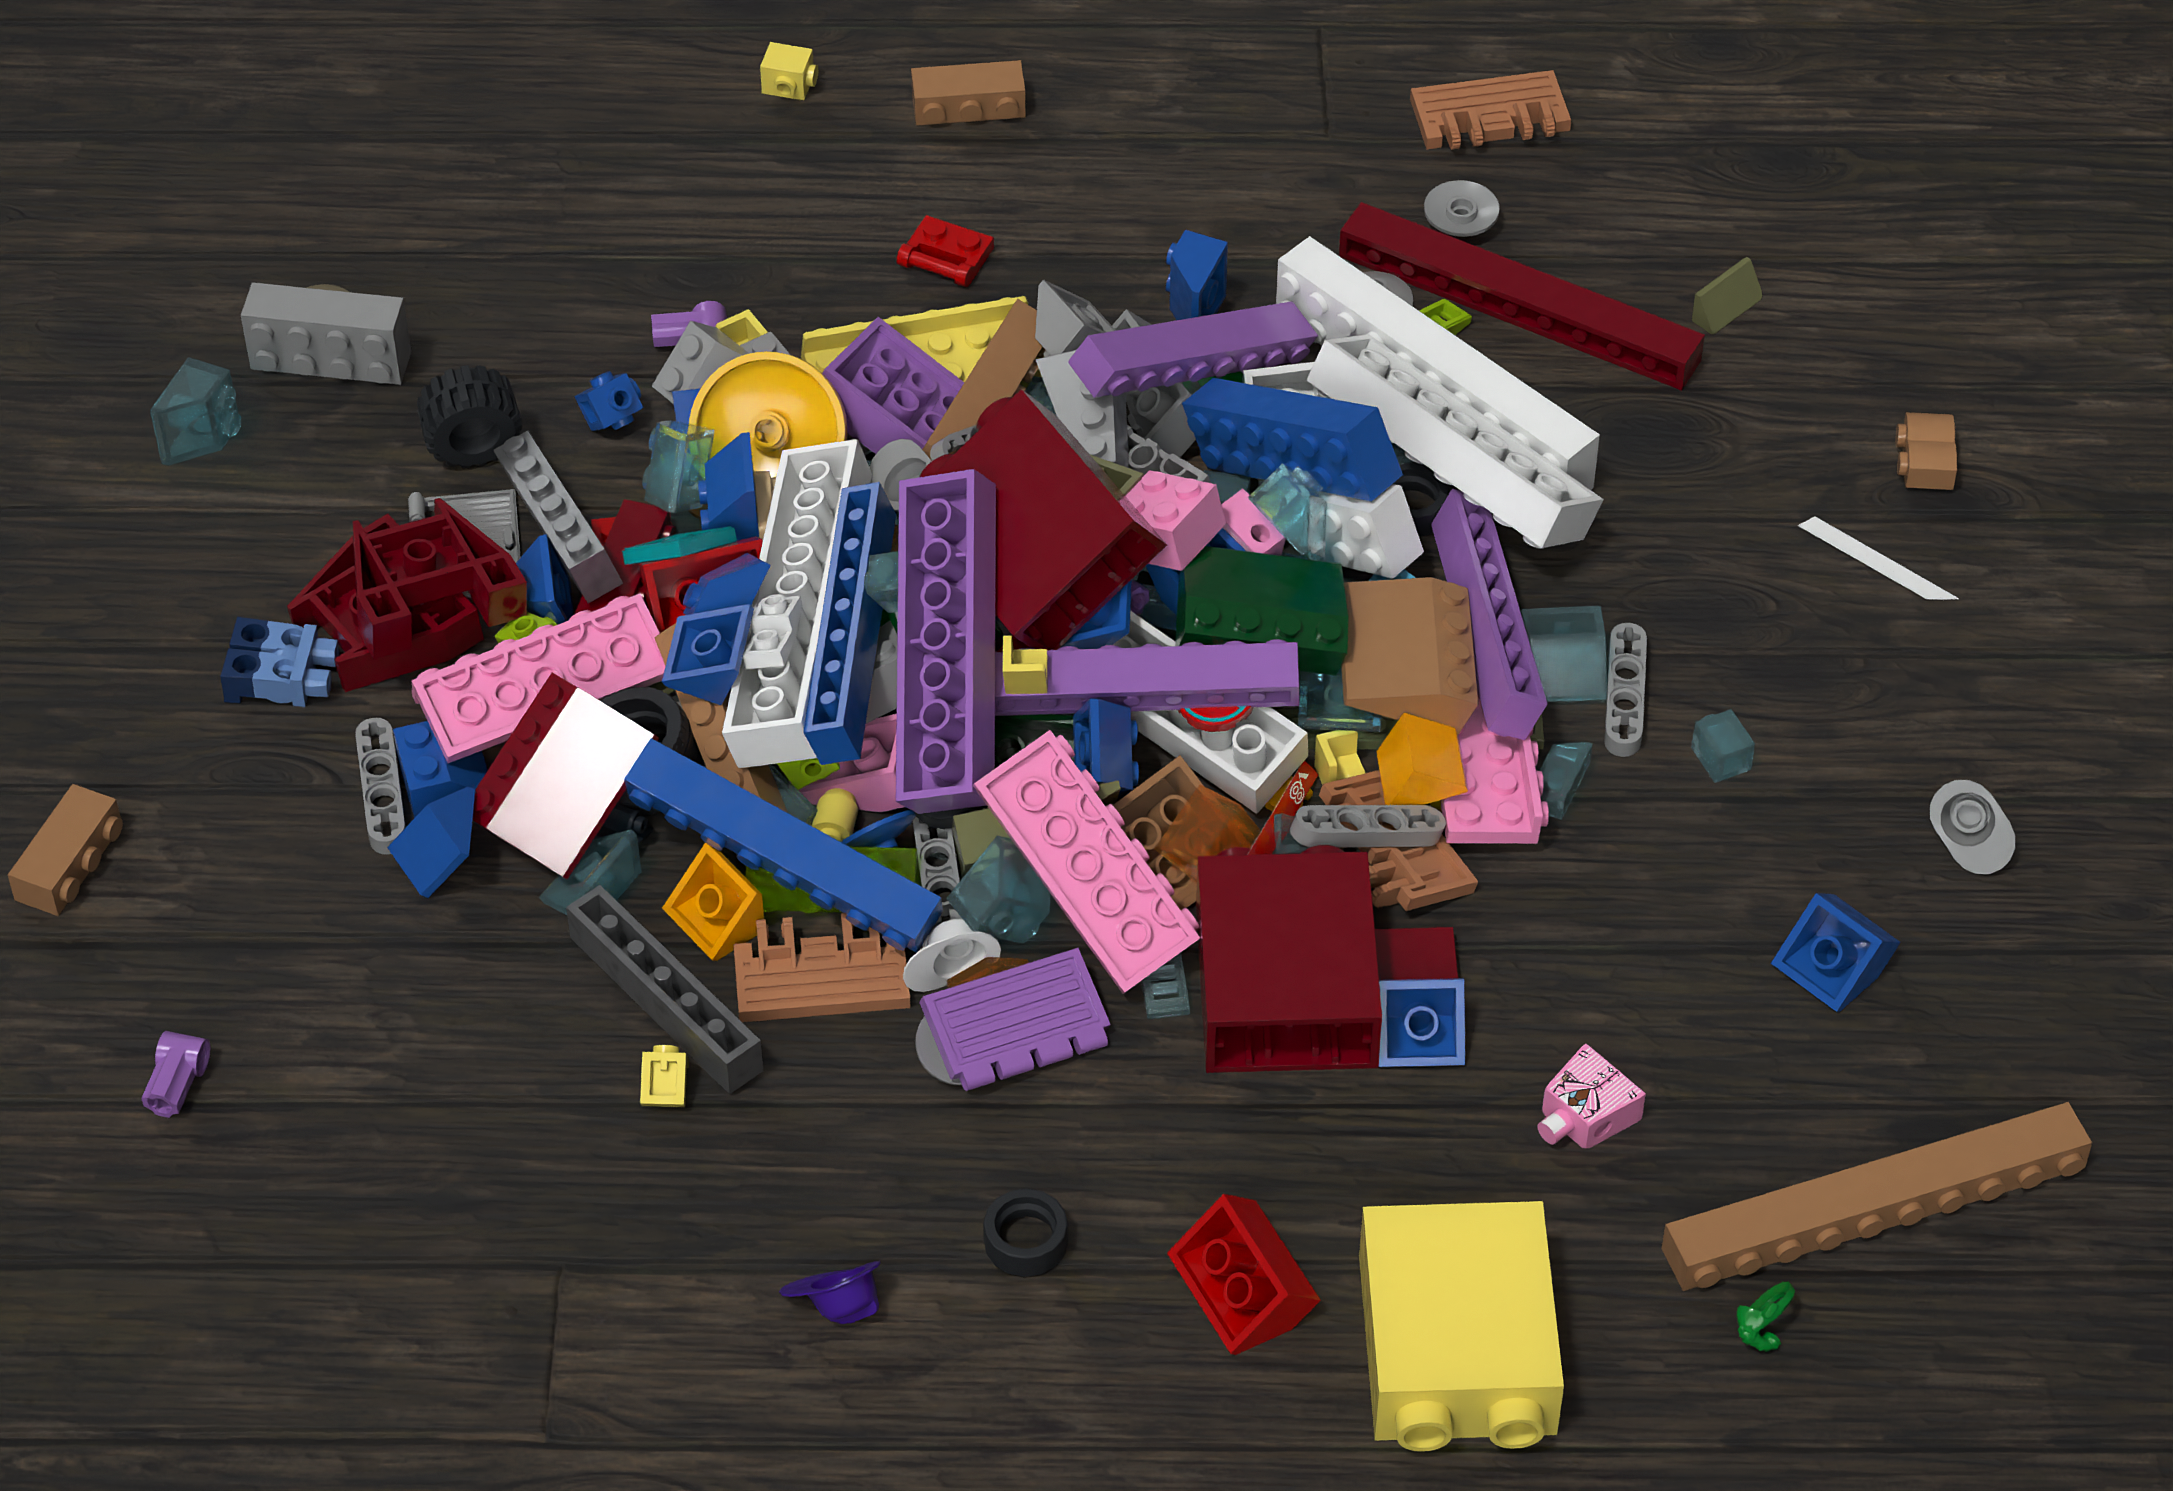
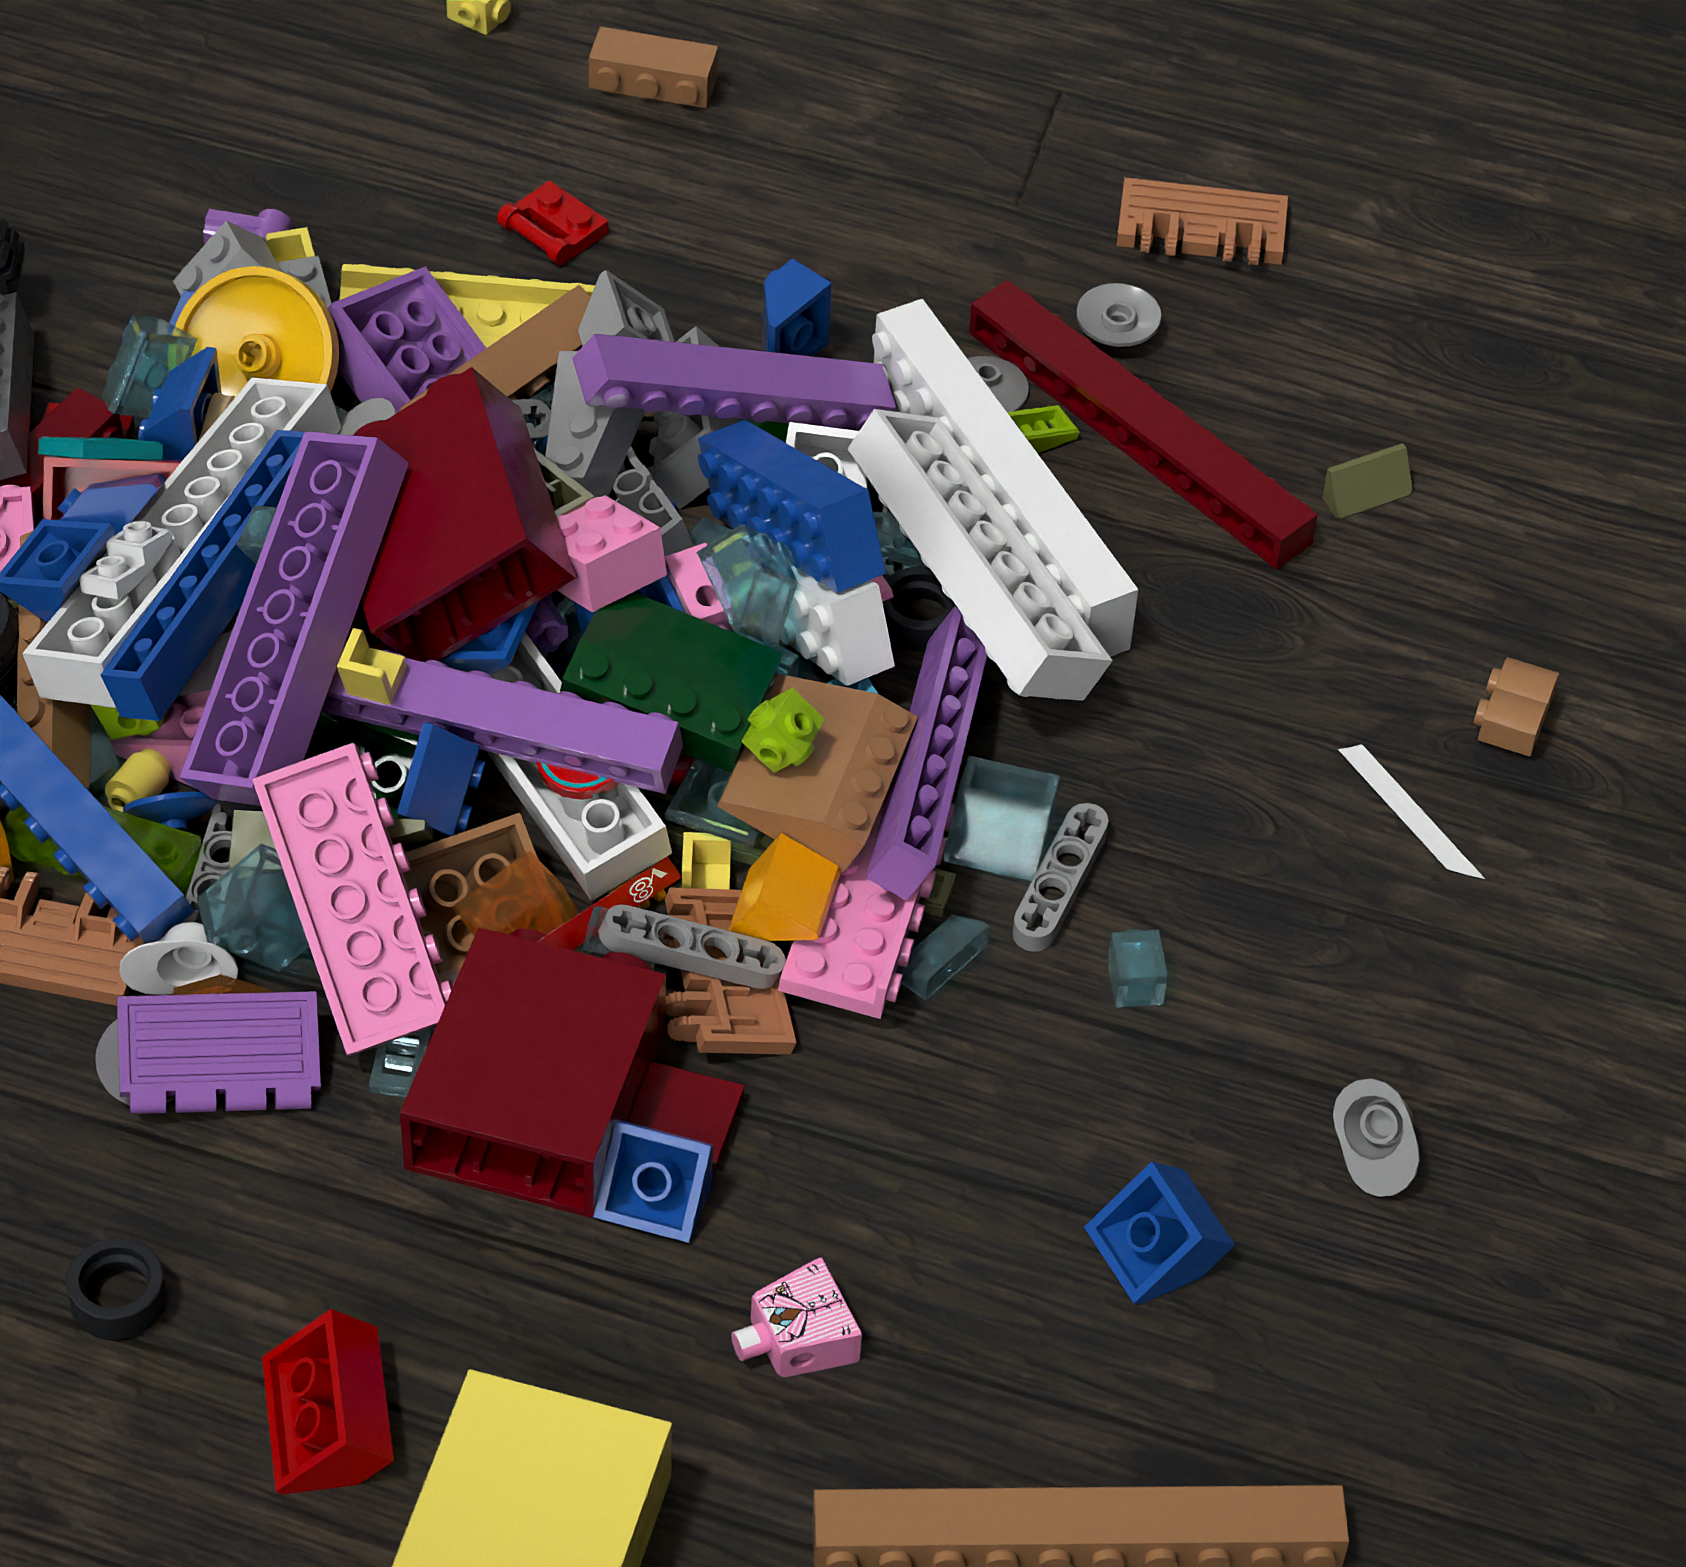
camera: 15 degrees right, 0 degrees up
blue brick [574,371,643,431] -> none
none -> lime brick [741,687,825,773]

